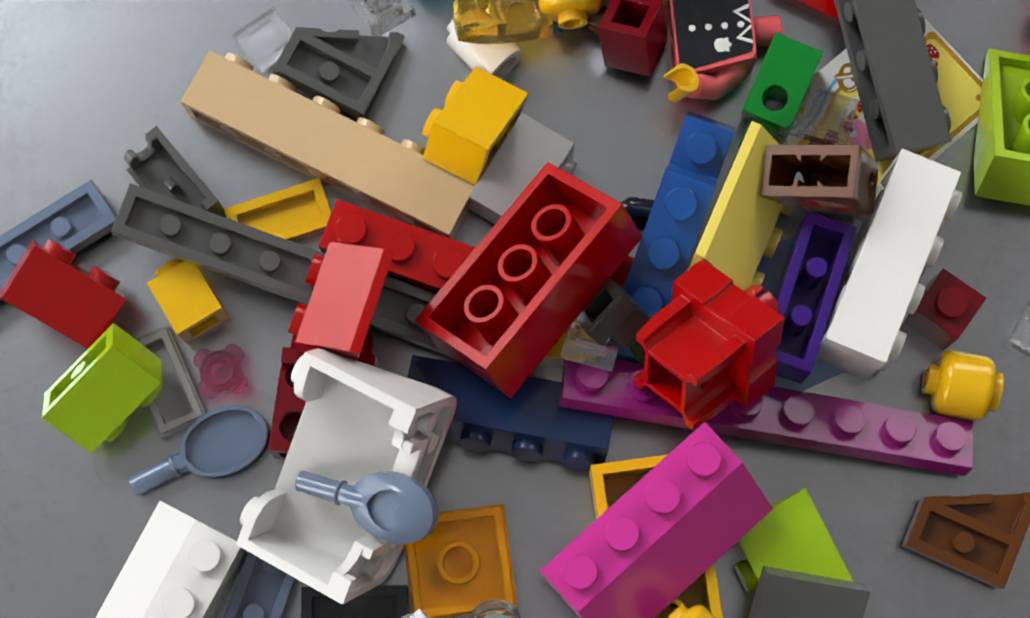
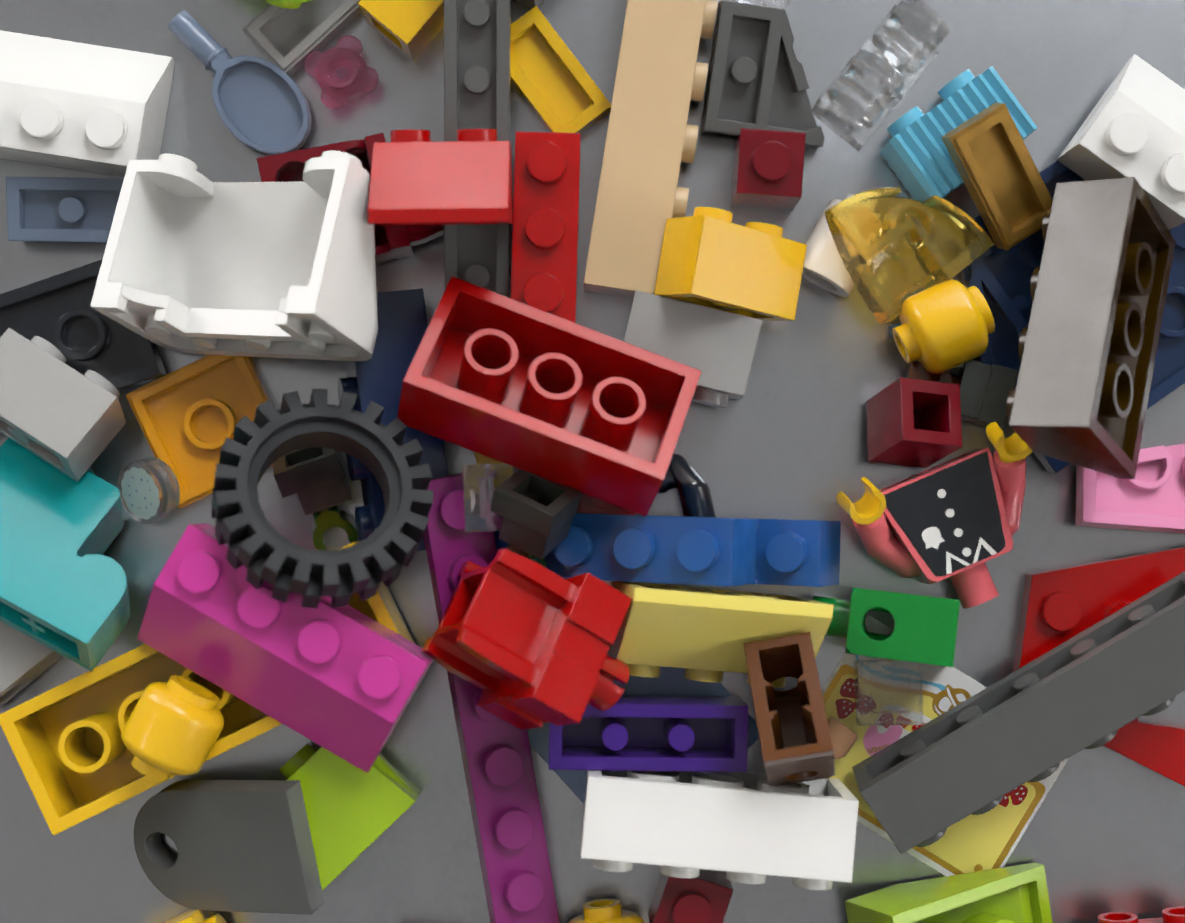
camera: 70 degrees right, 10 degrees up
sand blue piece [295,471,439,544] -> none
none -> black tyre [211,389,433,609]
none -> pearl dark grey piece [273,447,358,550]
none -> dark red brick [730,128,806,211]

